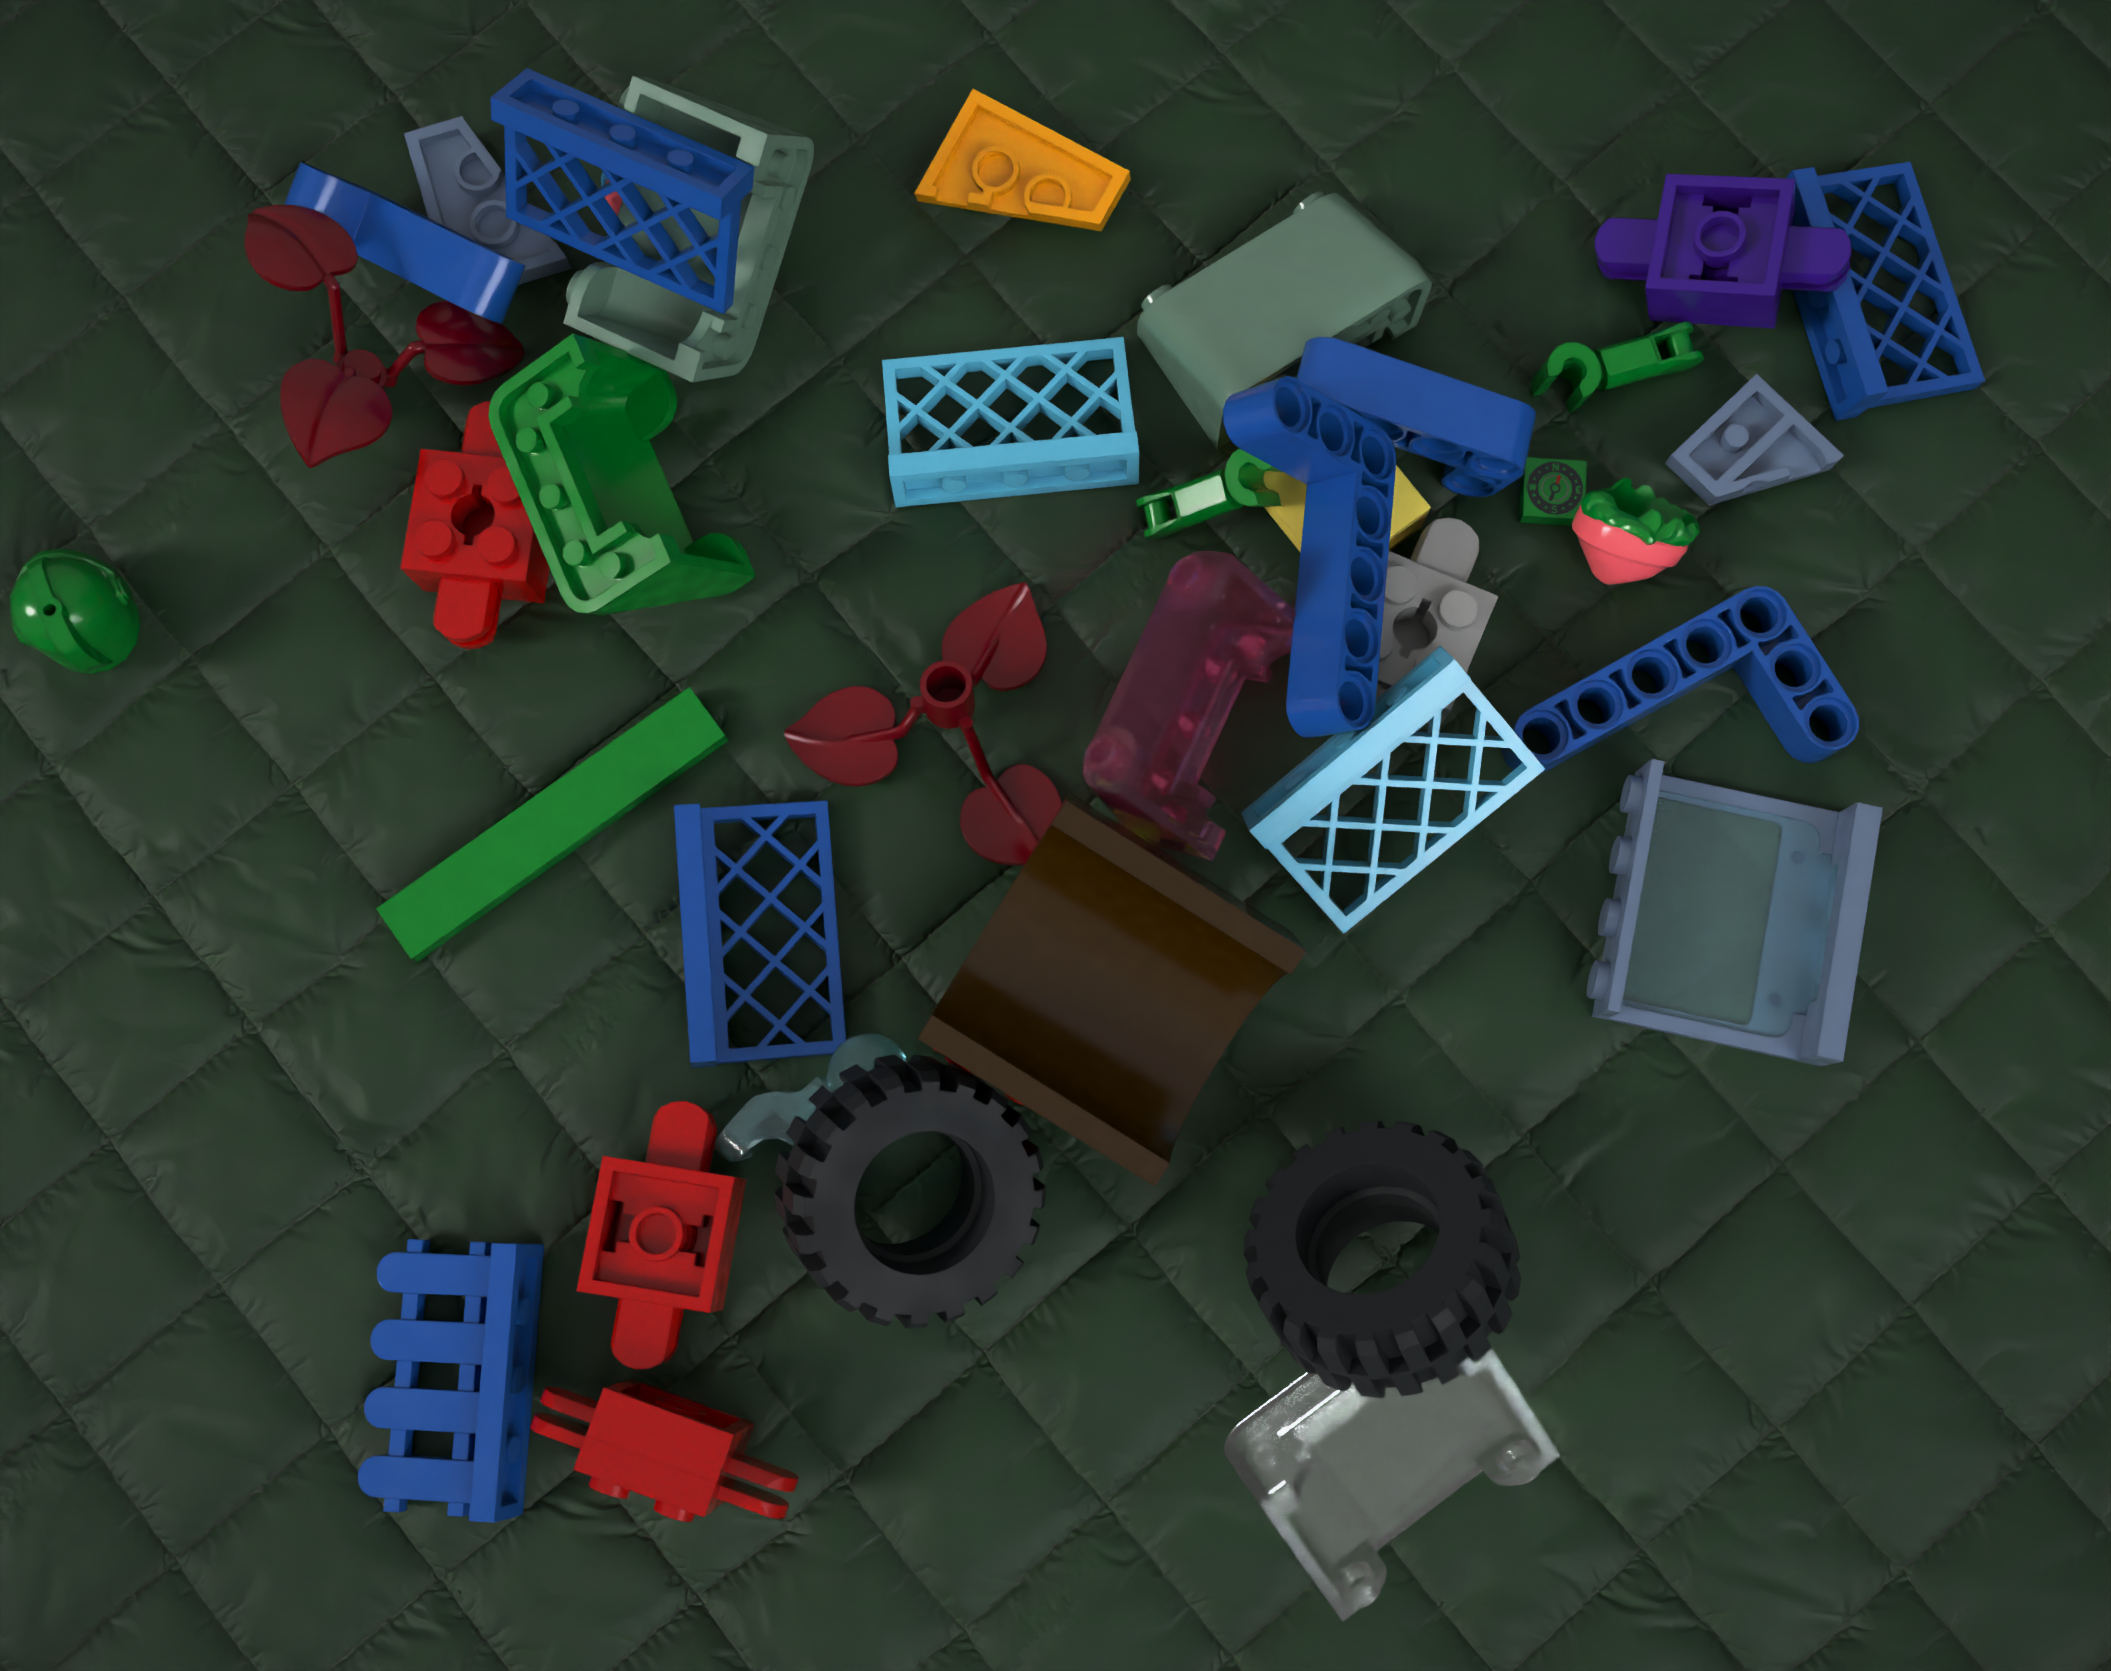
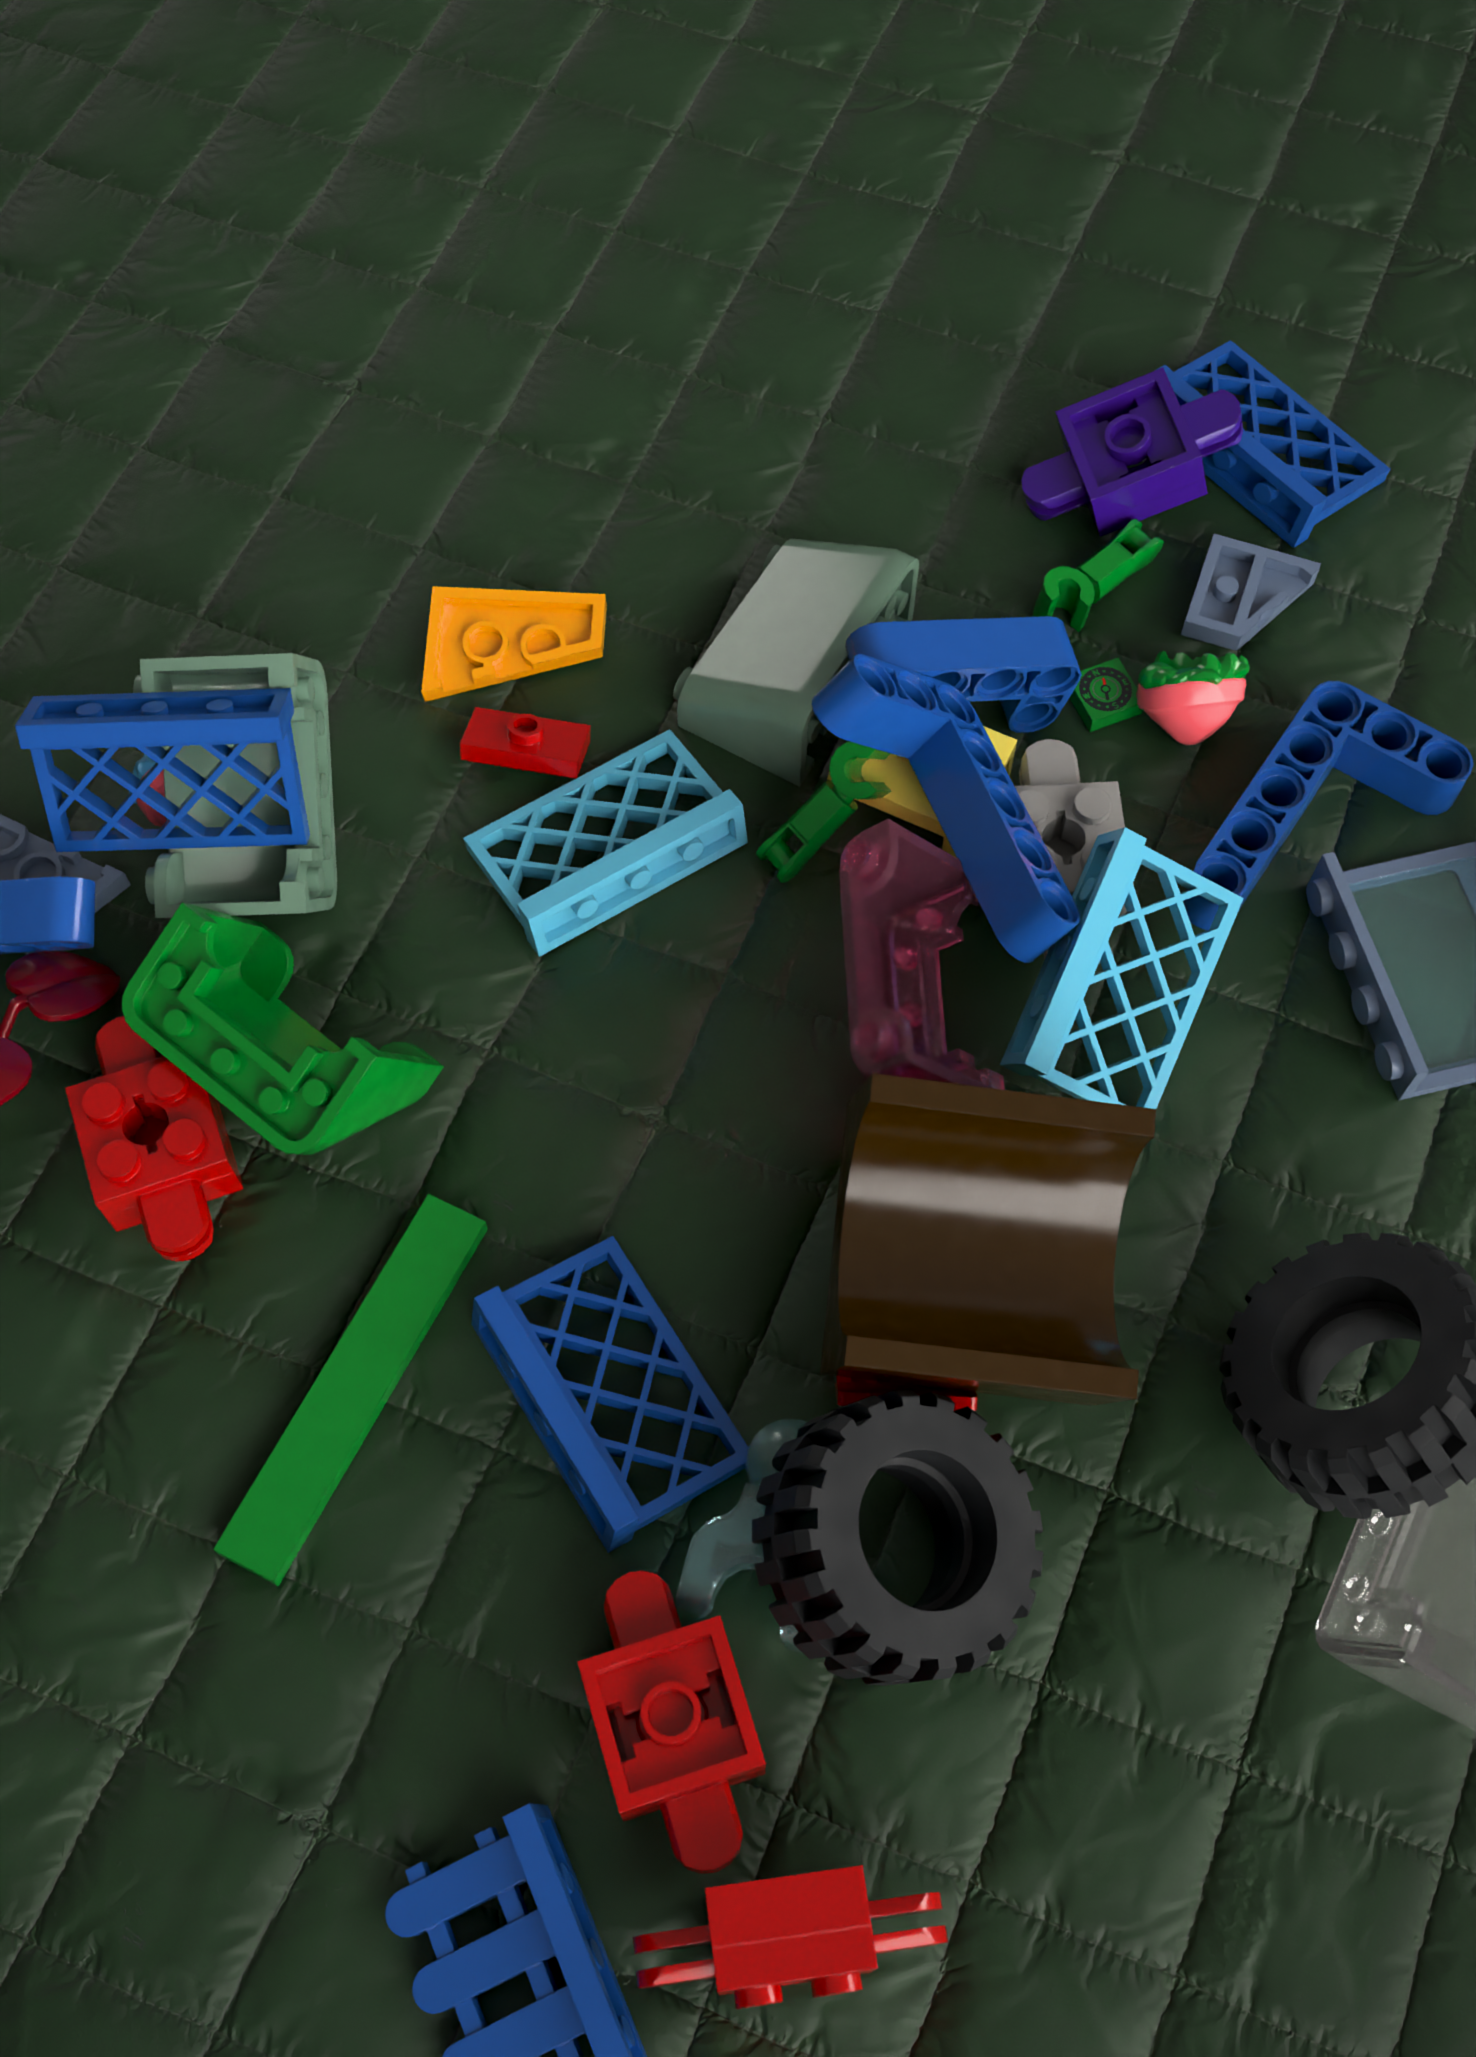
camera: 30 degrees left, 15 degrees down
dark red plant [784,582,1062,866] -> none
none -> red plate [460,707,591,778]

